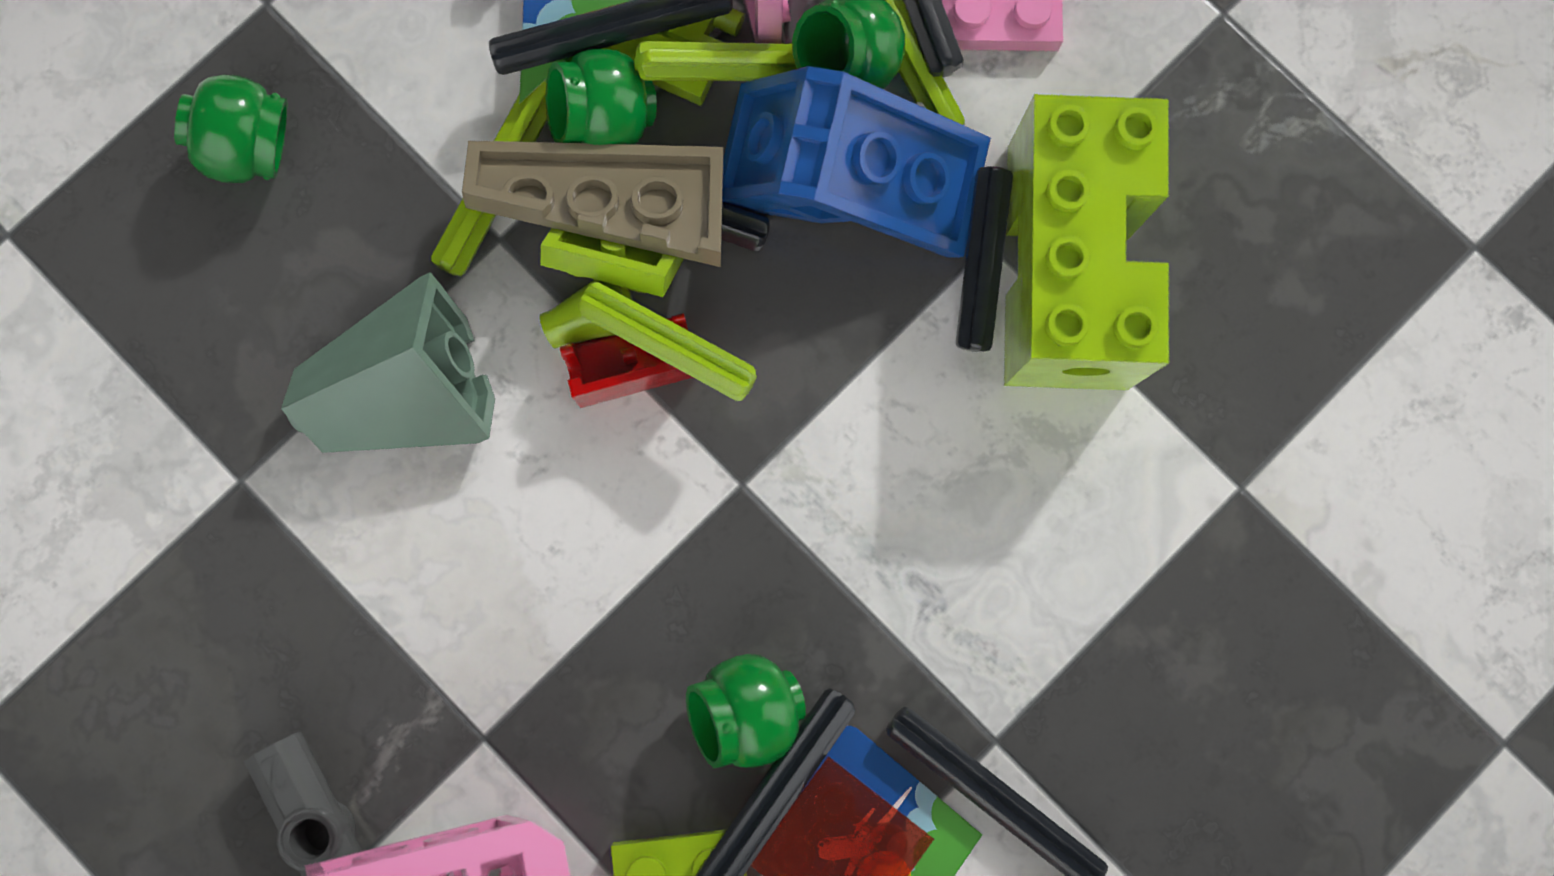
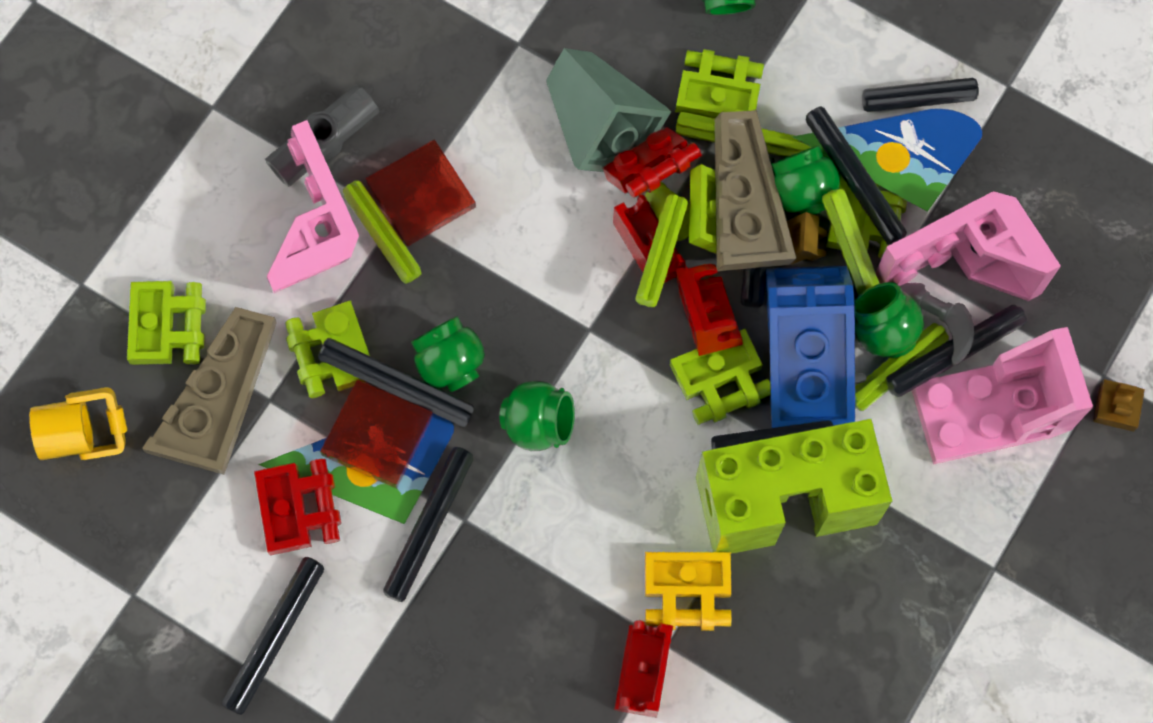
camera: 80 degrees right, 10 degrees down
none -> lime axle [343,180,421,284]
none -> clear red tile [366,139,476,247]
none -> green piece [499,381,575,451]
none -> red plate [602,127,702,198]
none -> red hinge [614,620,673,718]
none -> yellow plate [645,552,731,631]
none -> lime plate [669,329,771,425]
none -> lime plate [675,49,764,118]
none -> red hinge [675,264,743,356]
none -> pearl gold tile [786,212,827,265]

